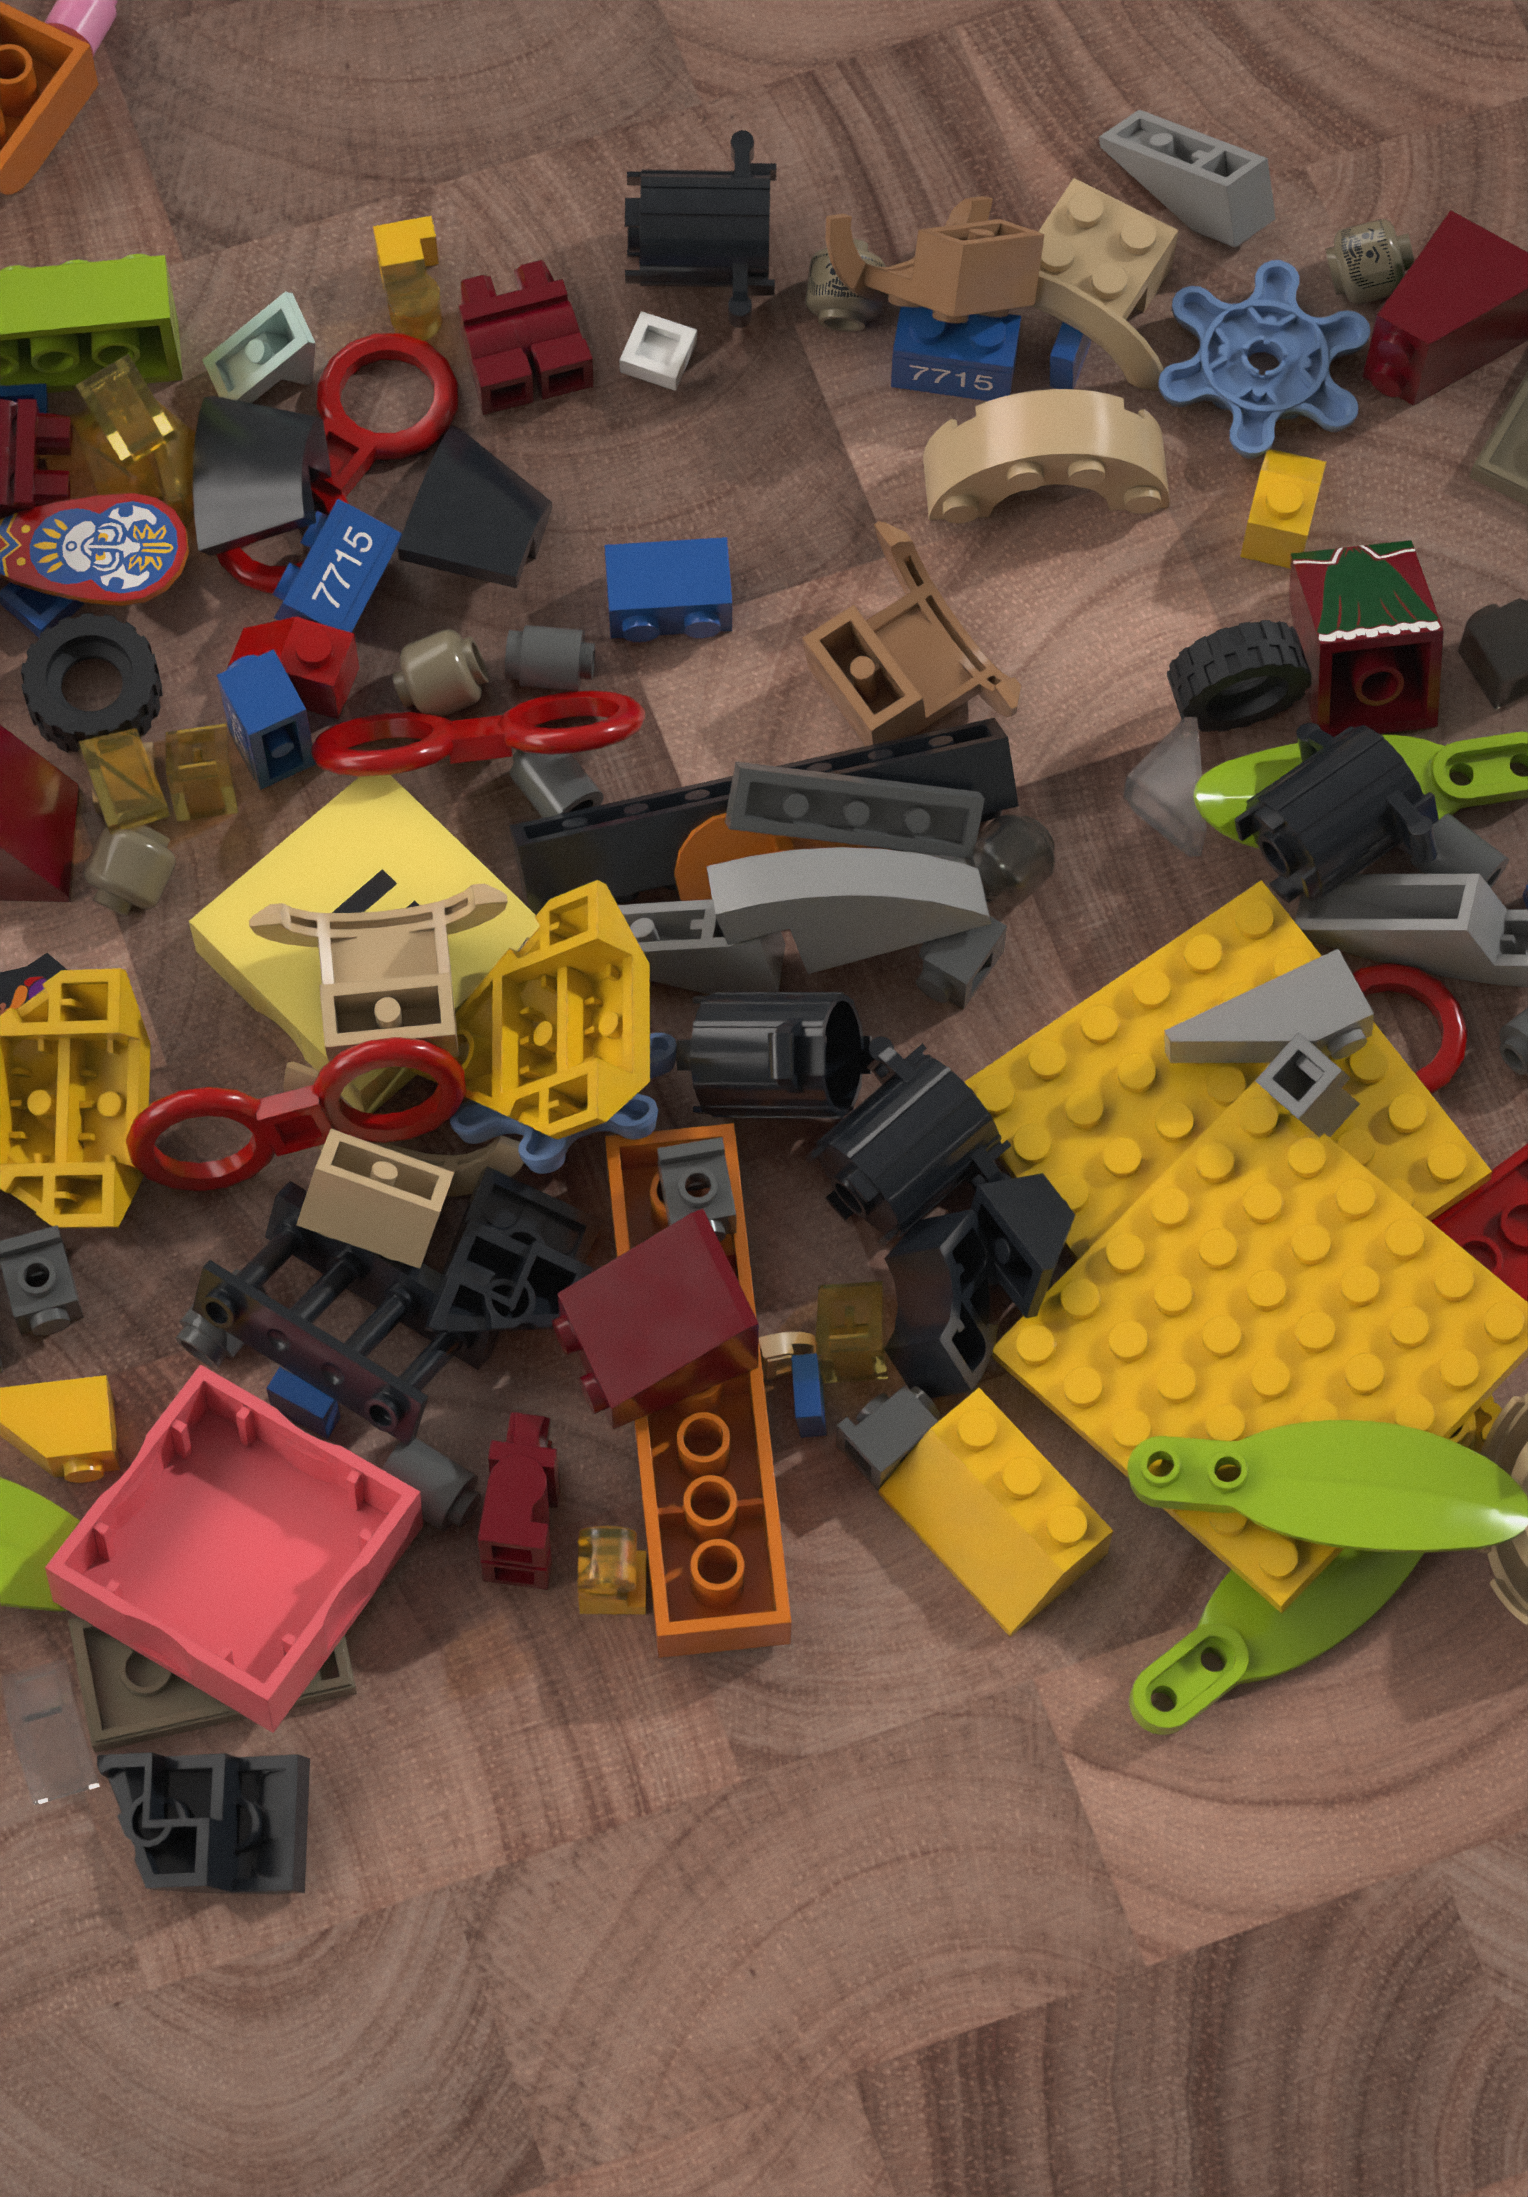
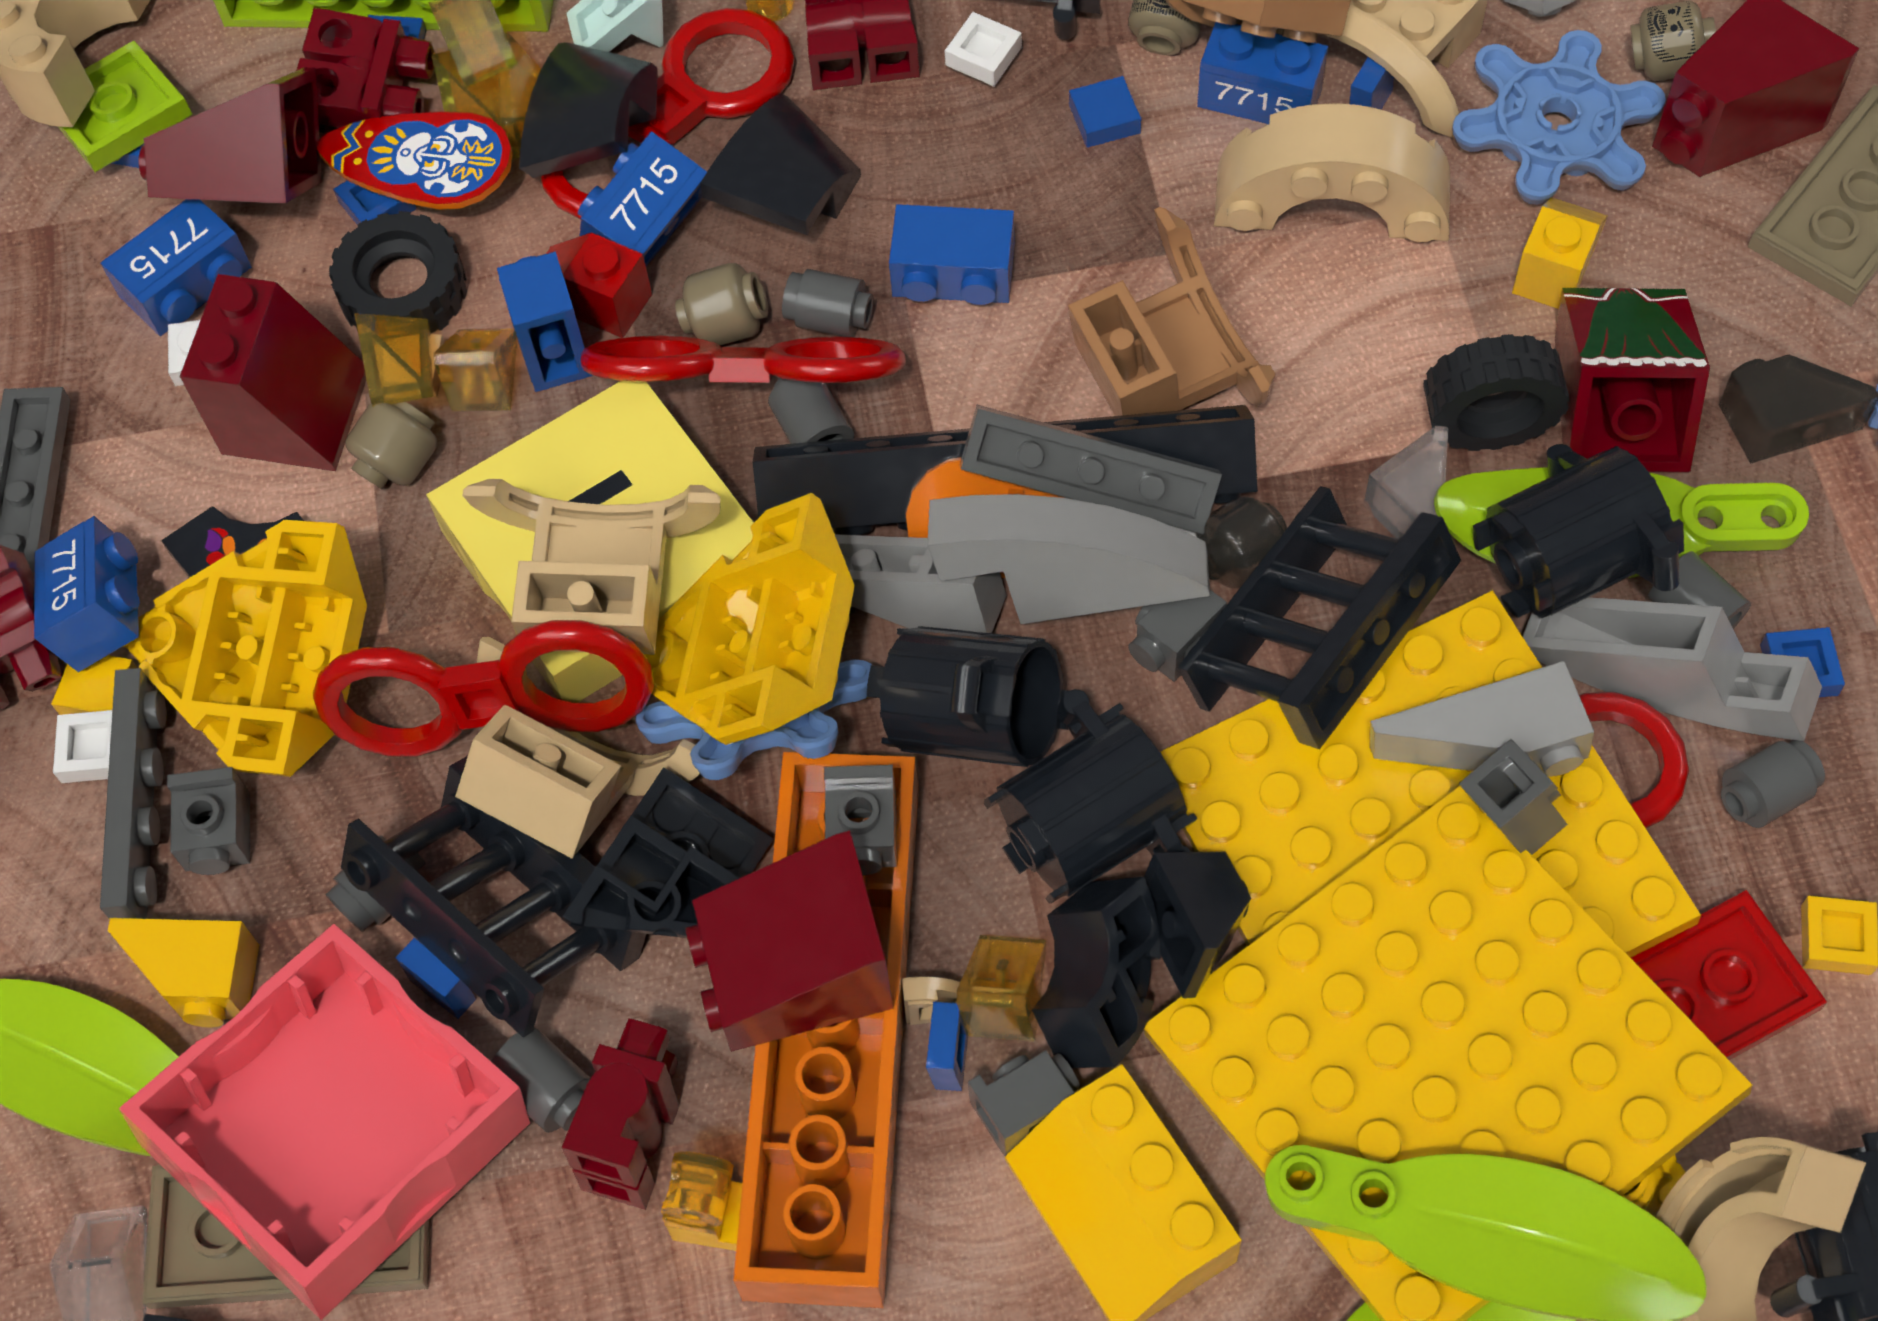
camera: 15 degrees right, 5 degrees down
none -> blue tile [1069,76,1141,148]
none -> black fence [1177,486,1462,750]

